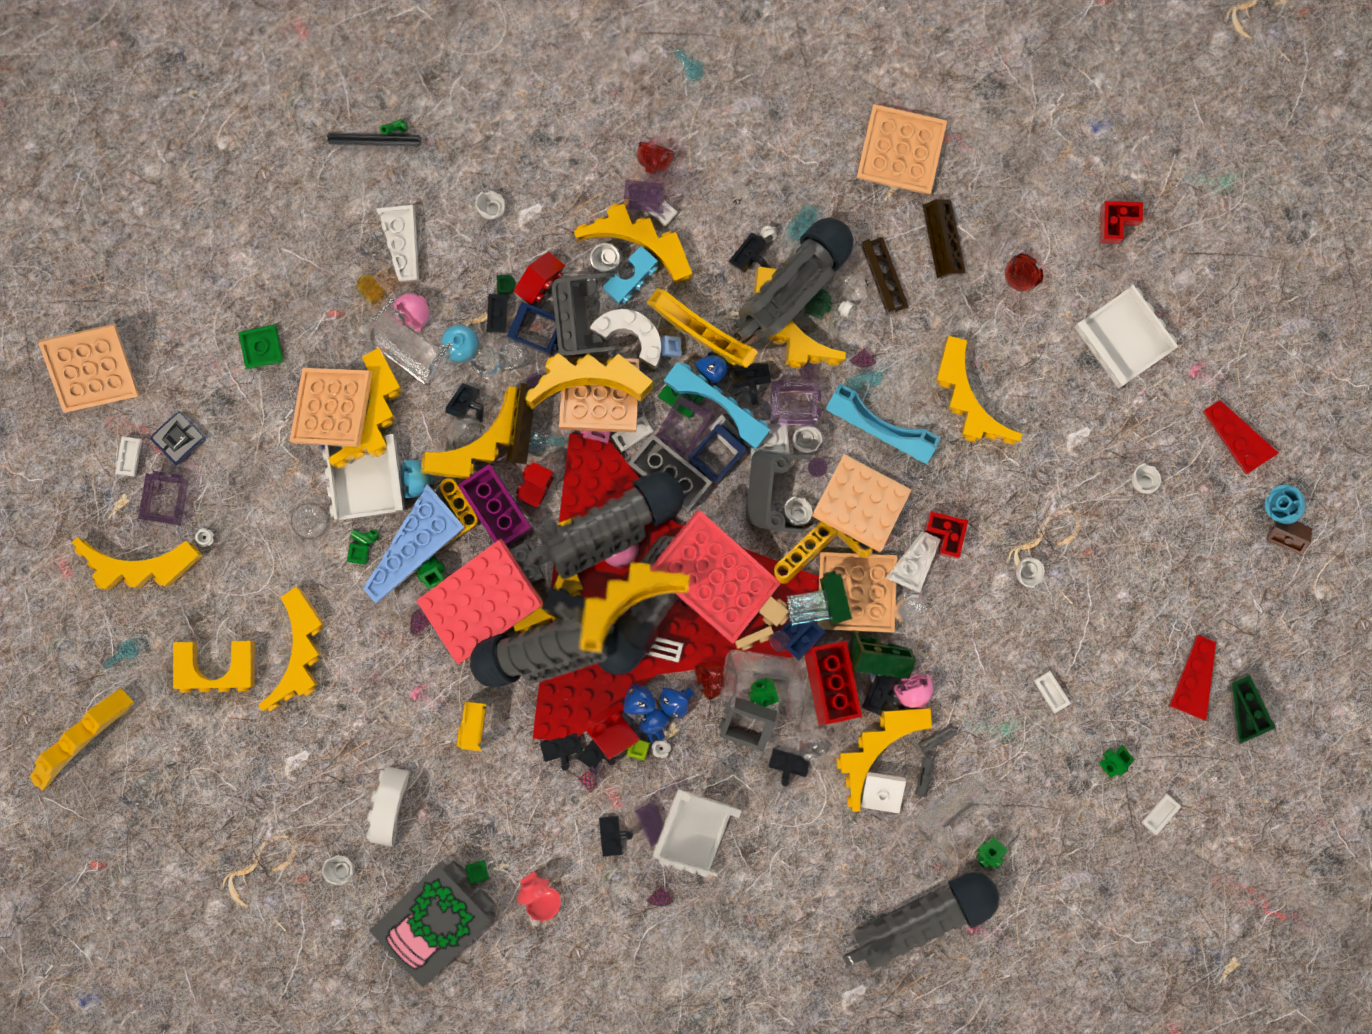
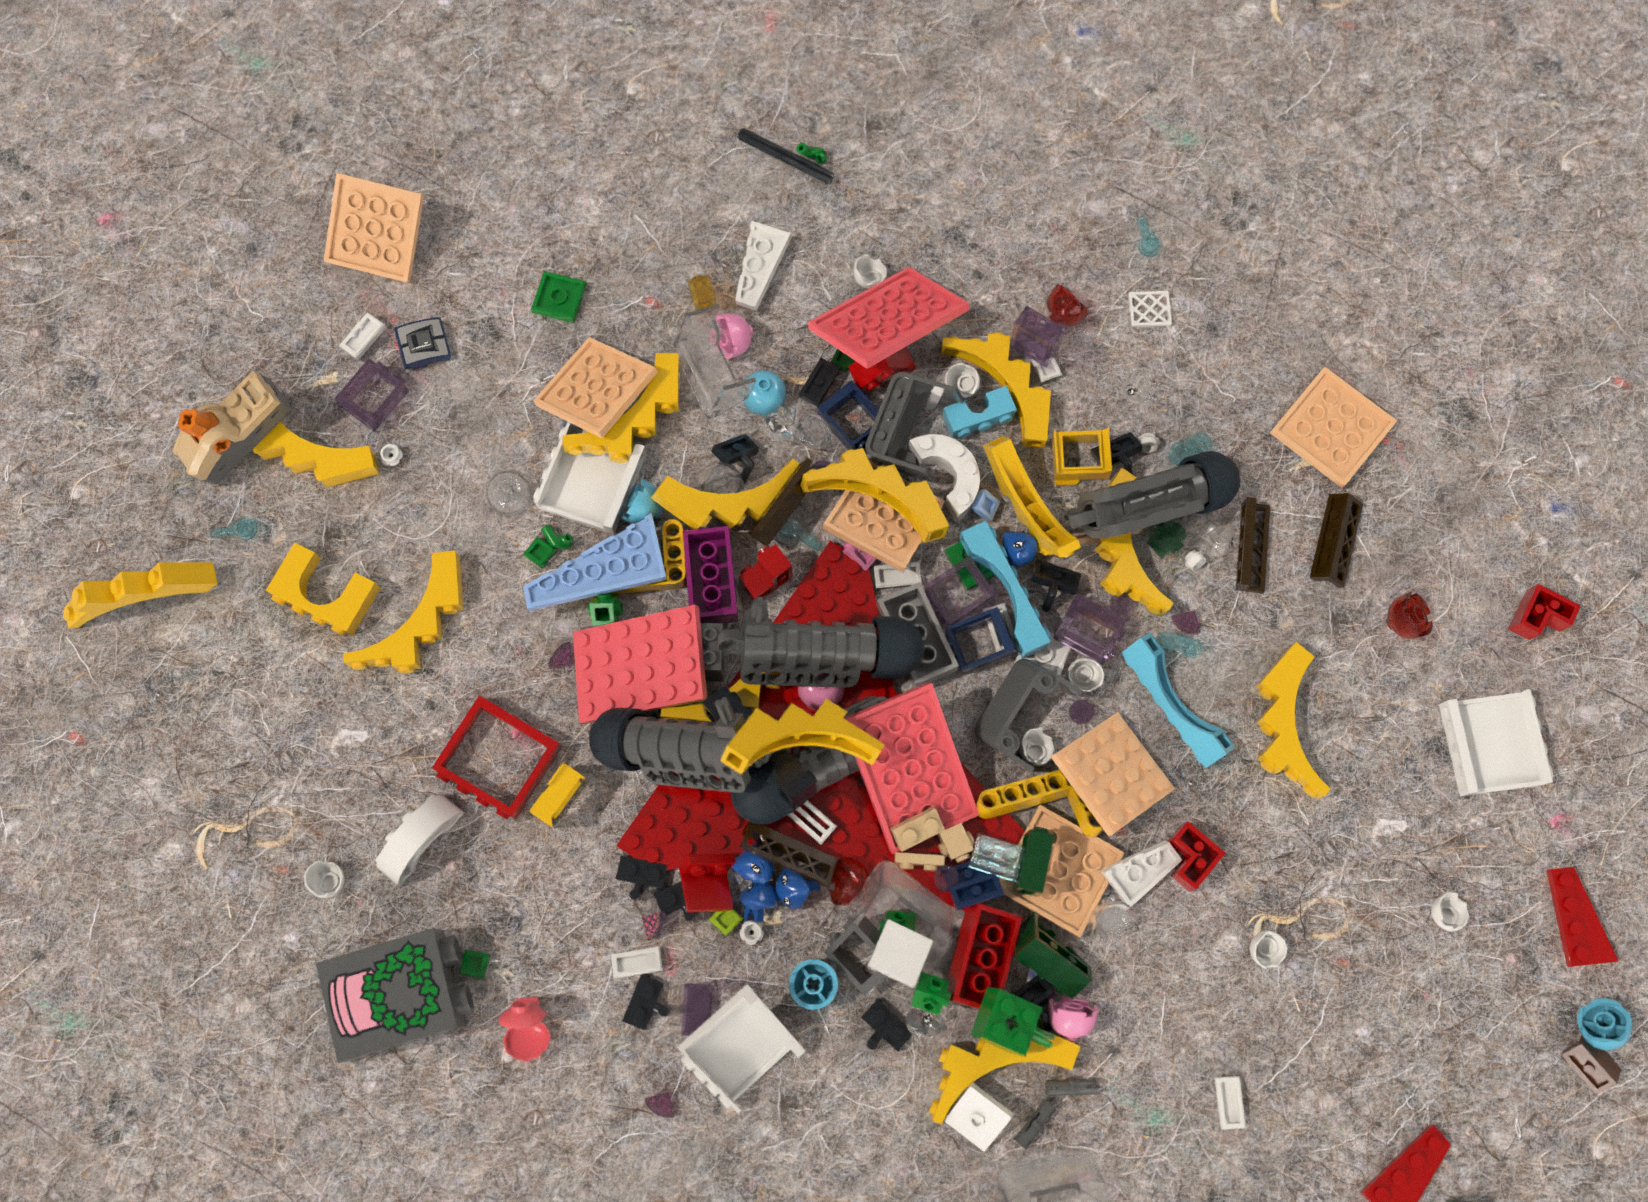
camera: 20 degrees right, 10 degrees down
none -> tan piece [173,370,292,484]
none -> red window [432,695,562,820]
none -> white tile [611,946,662,979]
none -> dark brown fence [739,822,838,887]
none -> medium azure cylinder [789,959,838,1010]
none -> coral plate [808,267,969,369]
none -> white tile [867,919,933,988]
none -> tan plate [890,807,945,851]
none -> green brick [910,971,952,1015]
none -> green brick [970,987,1054,1057]
none -> yellow piece [1052,428,1112,486]
none -> white window [1128,291,1172,327]

